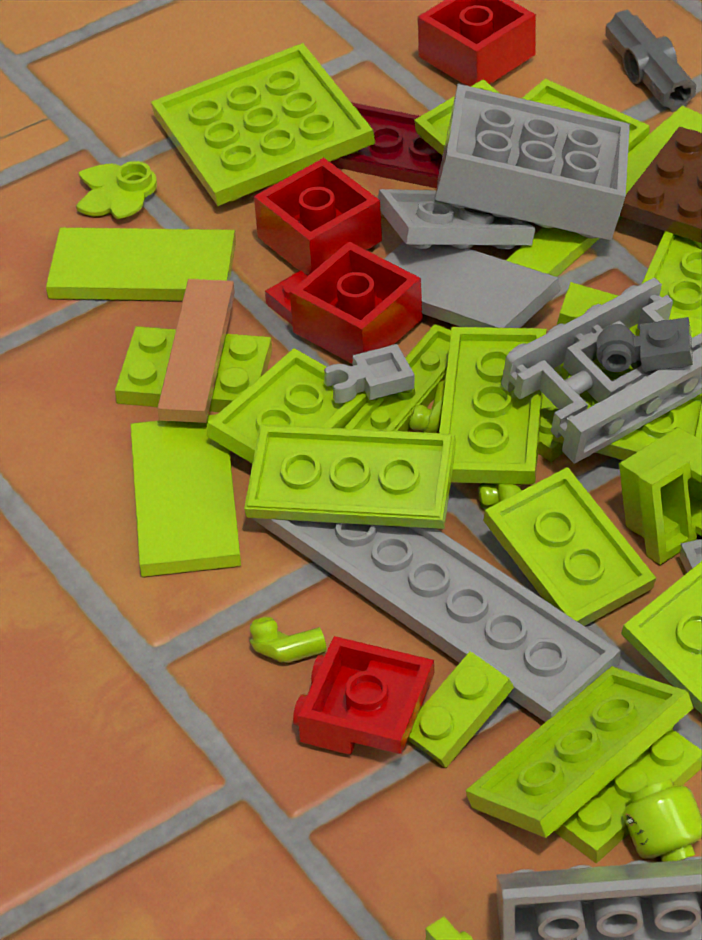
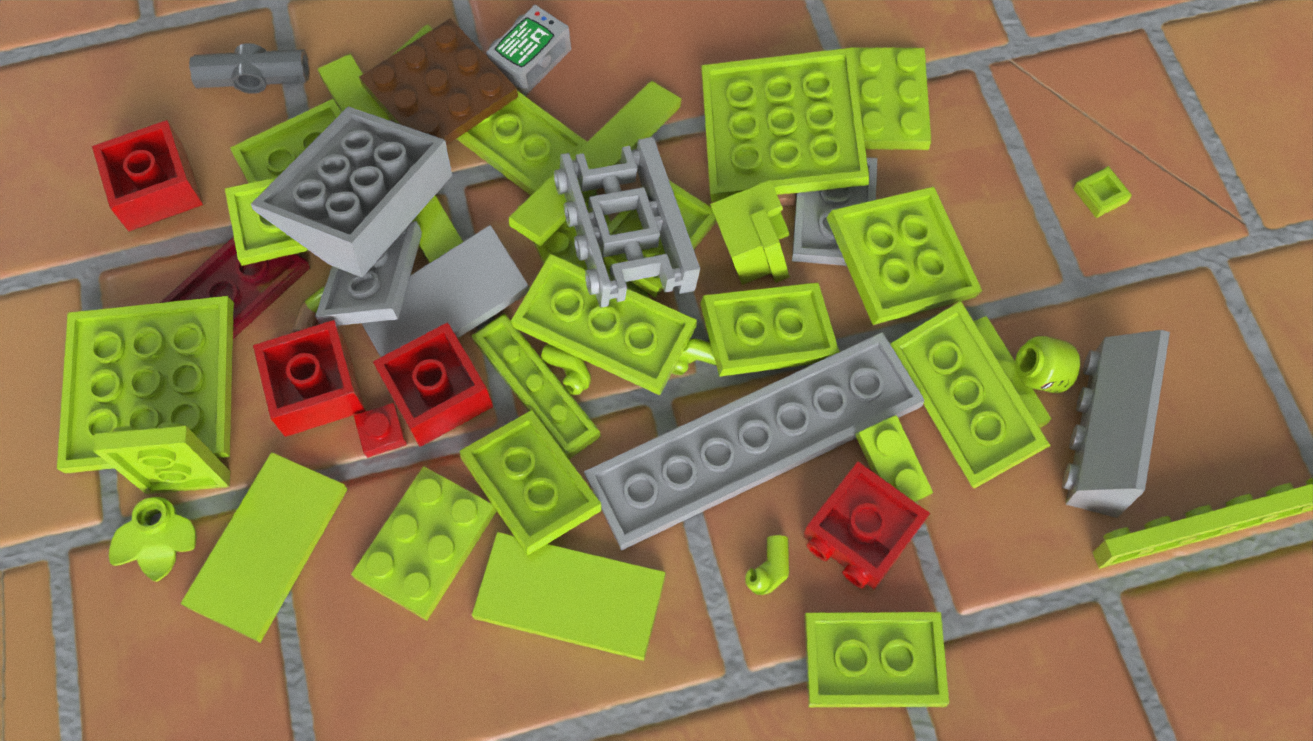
camera: 70 degrees left, 20 degrees up
nougat tile [157,279,235,423] -> none
lime tile [244,424,456,529] -> none
light grey plate [324,344,415,403] -> none
dark grey plate [597,317,693,372] -> none
none -> lime plate [93,422,230,494]
none -> lime plate [804,612,949,707]

